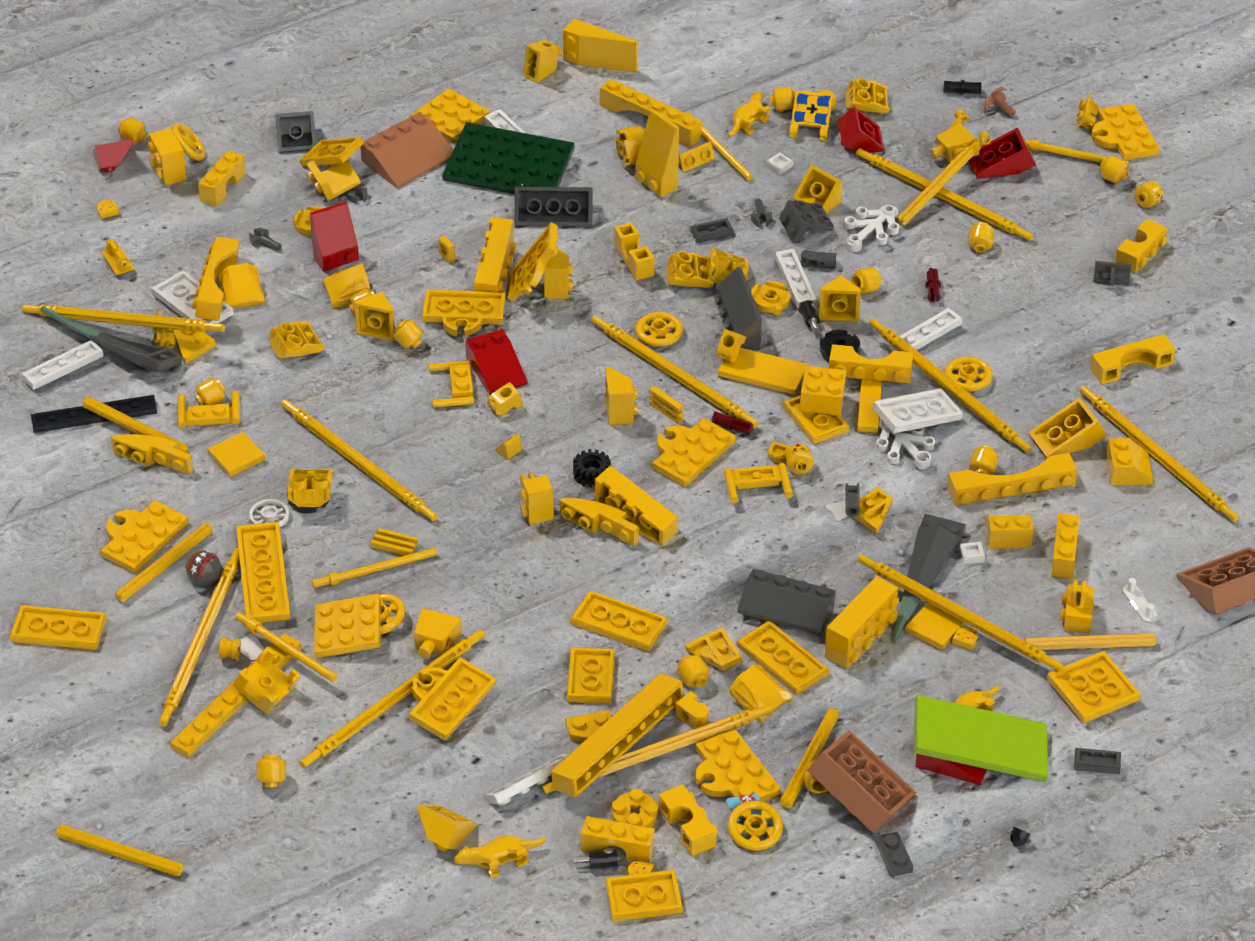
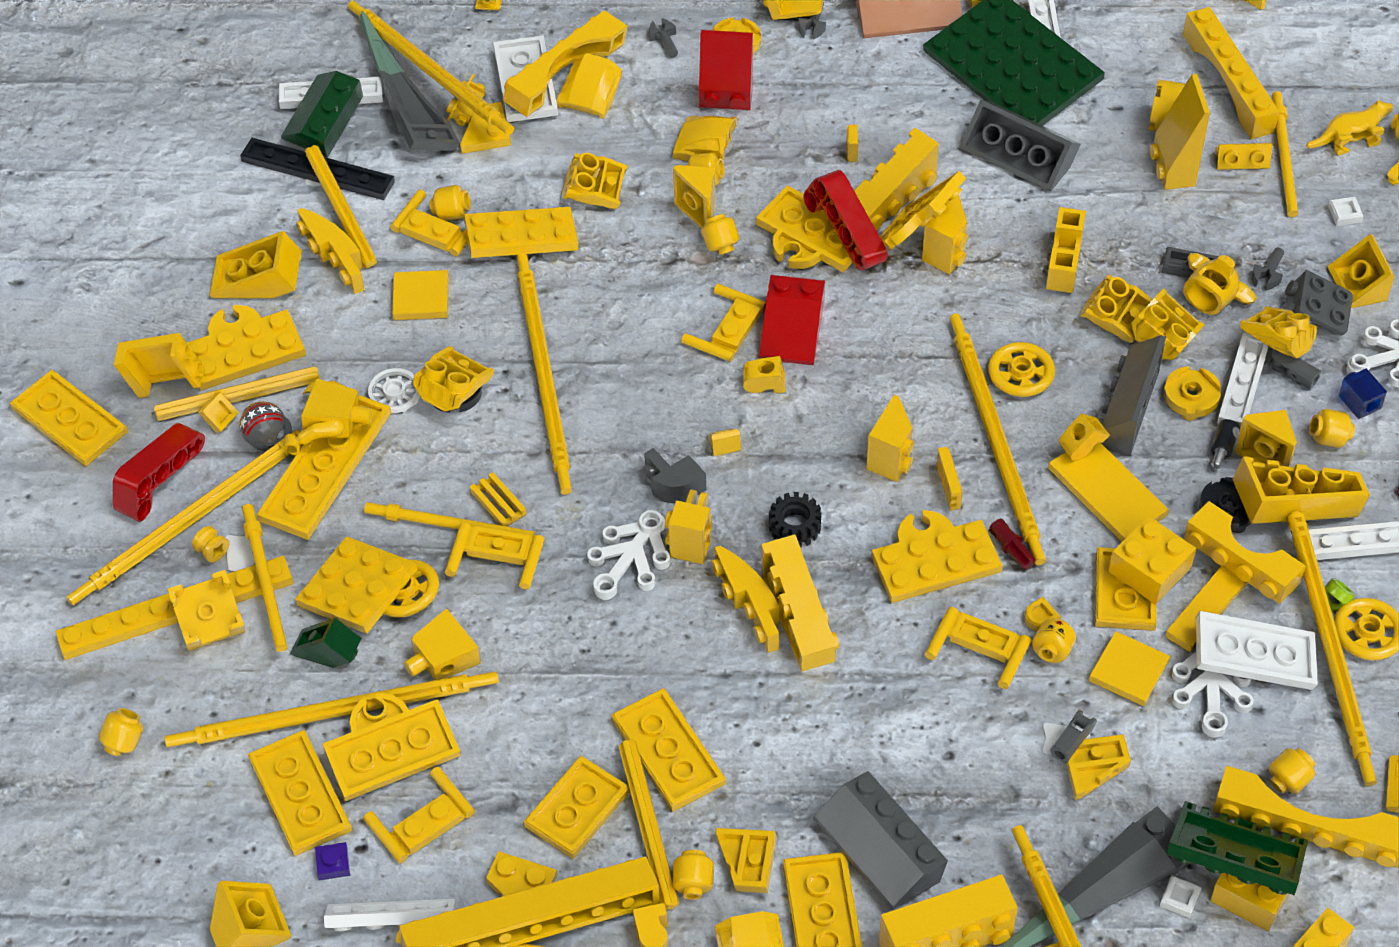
camera: 35 degrees right, 10 degrees up
none -> yellow panel [113,333,205,398]
none -> red beam [113,423,205,522]
none -> yellow plate [198,392,239,433]
none -> yellow slope [209,231,302,298]
none -> yellow tile [248,729,352,857]
none -> dark green slope [281,71,363,158]
none -> yellow torso [283,379,373,455]
none -> dark green slope [290,618,362,668]
none -> dark purple plate [315,842,351,881]
none -> yellow plate [363,767,475,864]
none -> yellow plate [445,522,545,590]
none -> yellow plate [464,207,579,258]
none -> white plant [587,510,670,600]
none -> yellow axle [619,739,679,910]
none -> dark grey brick [643,448,707,503]
none -> red beam [803,170,887,271]
none -> yellow tile [1089,631,1171,707]
none -> dark green hinge [1167,801,1308,896]
none -> yellow piece [1183,253,1257,315]
none -> yellow wedge [1233,456,1370,524]
none -> yellow slope [1240,306,1317,358]
none -> lime tile [1325,578,1355,611]
none -> clear blue brick [1339,368,1387,419]

